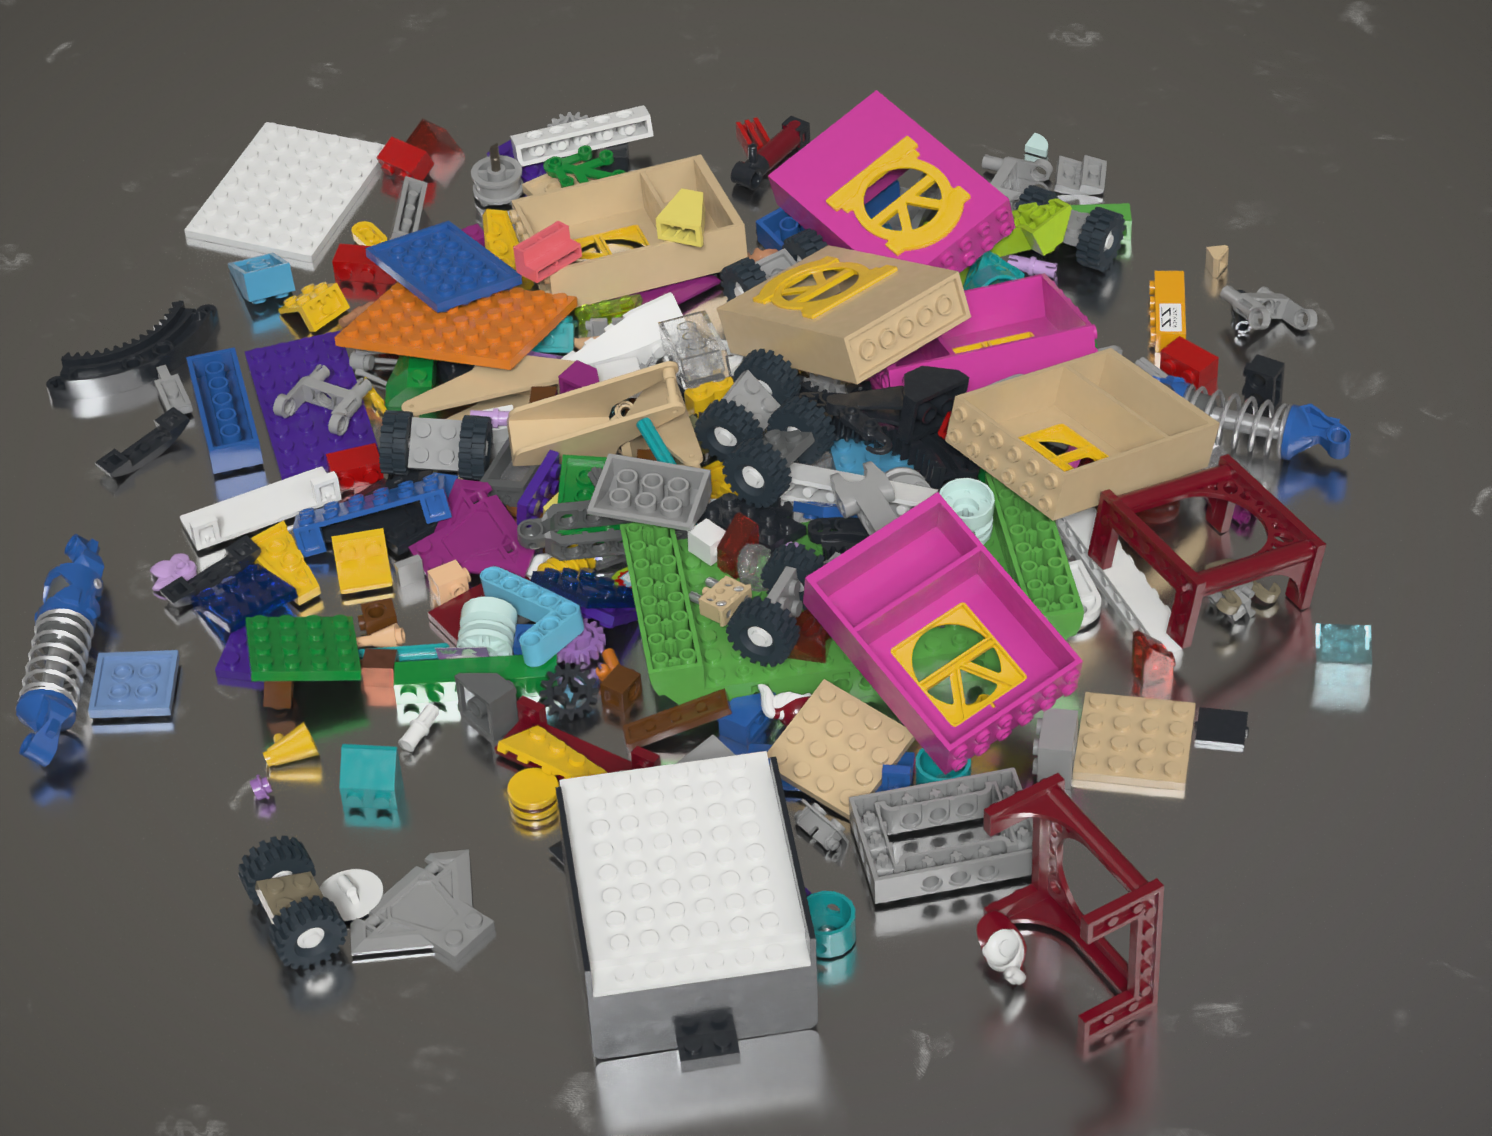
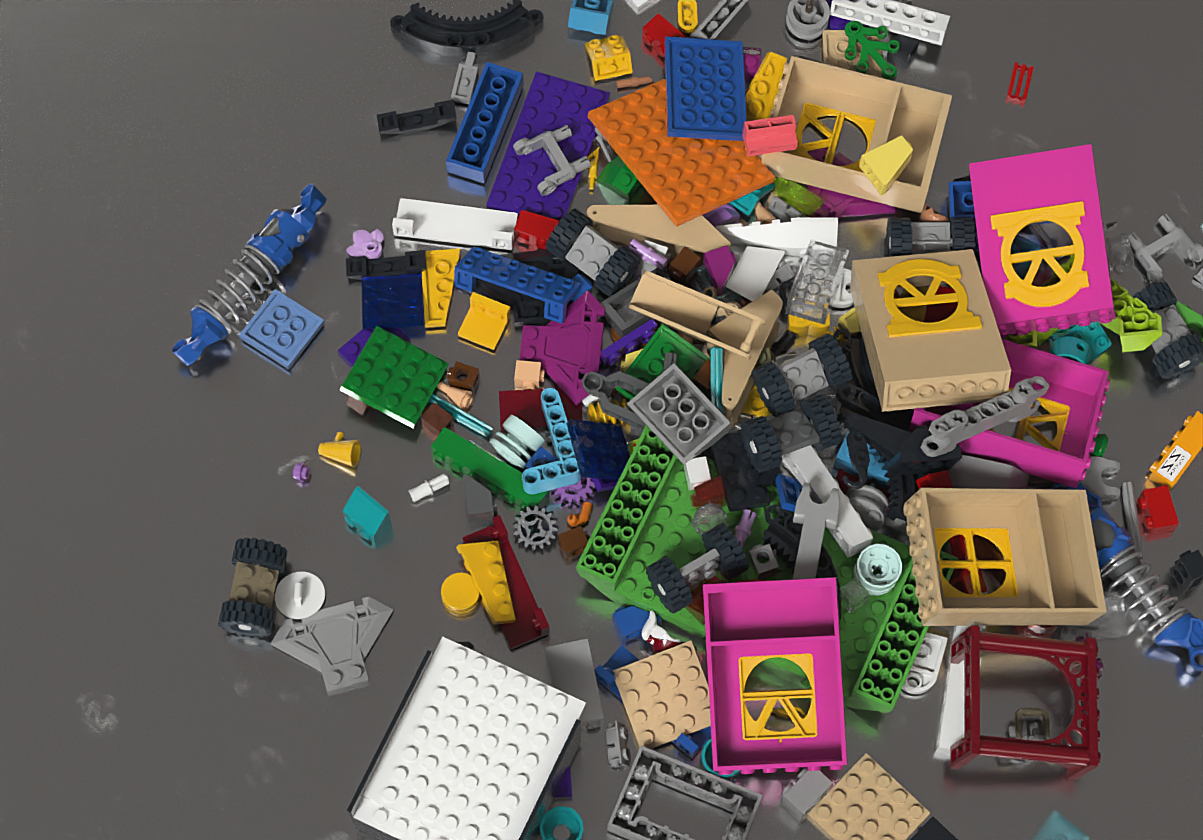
camera: 30 degrees right, 25 degrees up
light grey tile [394,554,425,587] -> none
reddish brown tile [623,688,732,751] -> none
tan piece [689,576,753,627] -> none
piece [730,116,810,190] -> none
lavender pin [1008,254,1058,279] -> none
clear red slope [1131,630,1176,688] -> none
none -> light grey piece [920,376,1050,457]

